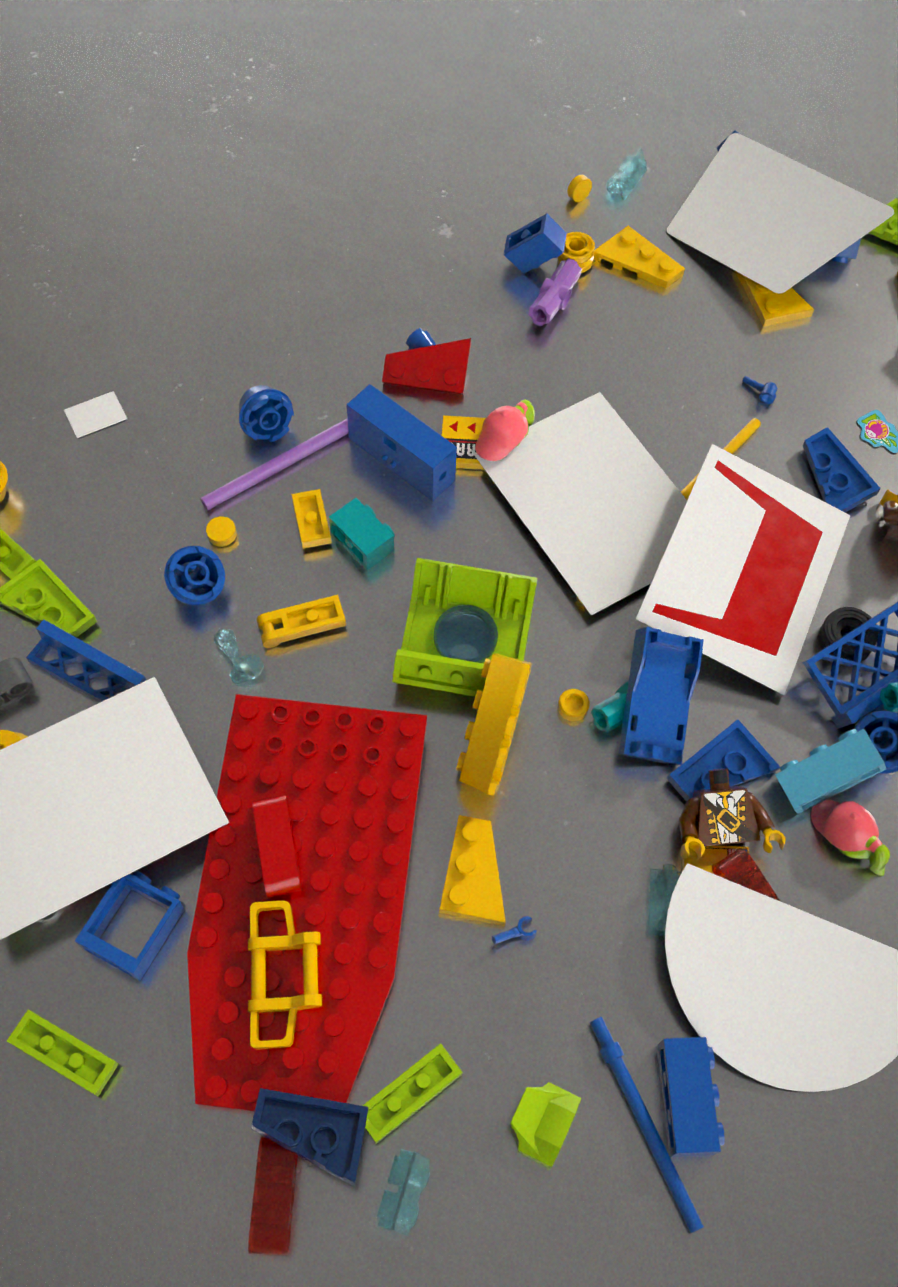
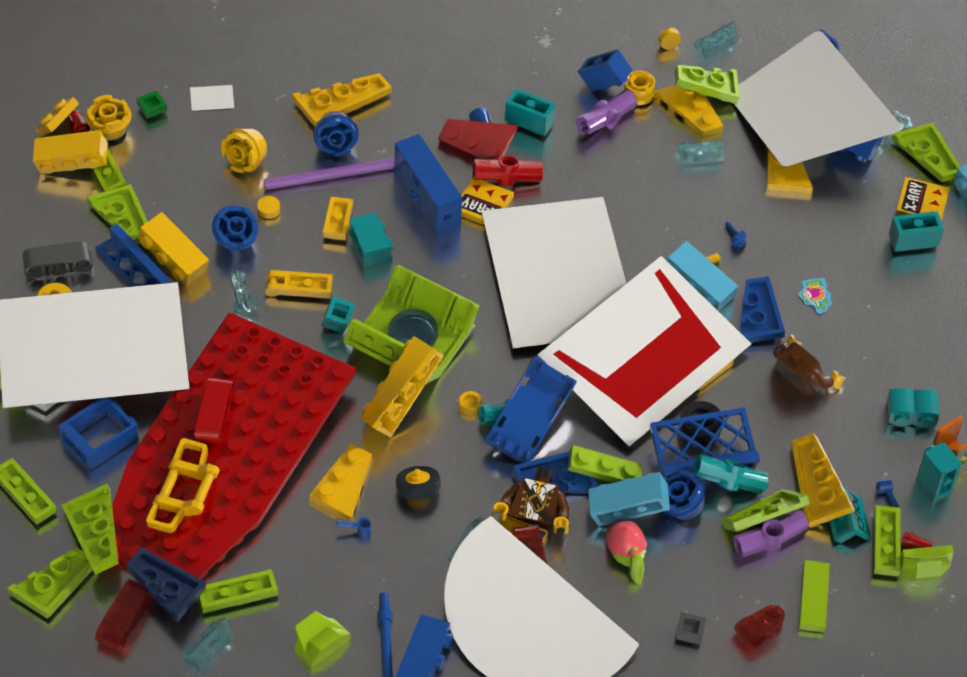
camera: 20 degrees right, 10 degrees down
coral hair [475,399,535,461] -> none
none -> lime wing [7,547,92,619]
none -> lime wing [61,483,119,575]
none -> green plate [137,90,167,119]
none -> yellow brick [139,212,209,286]
none -> yellow cone [221,129,267,173]
none -> yellow wing [292,73,392,127]
none -> teal brick [321,296,355,334]
none -> black wheel [396,466,441,500]
none -> red piece [472,156,543,186]
none -> teal brick [504,88,556,136]
none -> lime plate [568,445,642,483]
none -> medium azure brick [667,241,738,312]
none -> lime wing [674,65,740,104]
none -> clear light blue hinge [677,140,725,164]

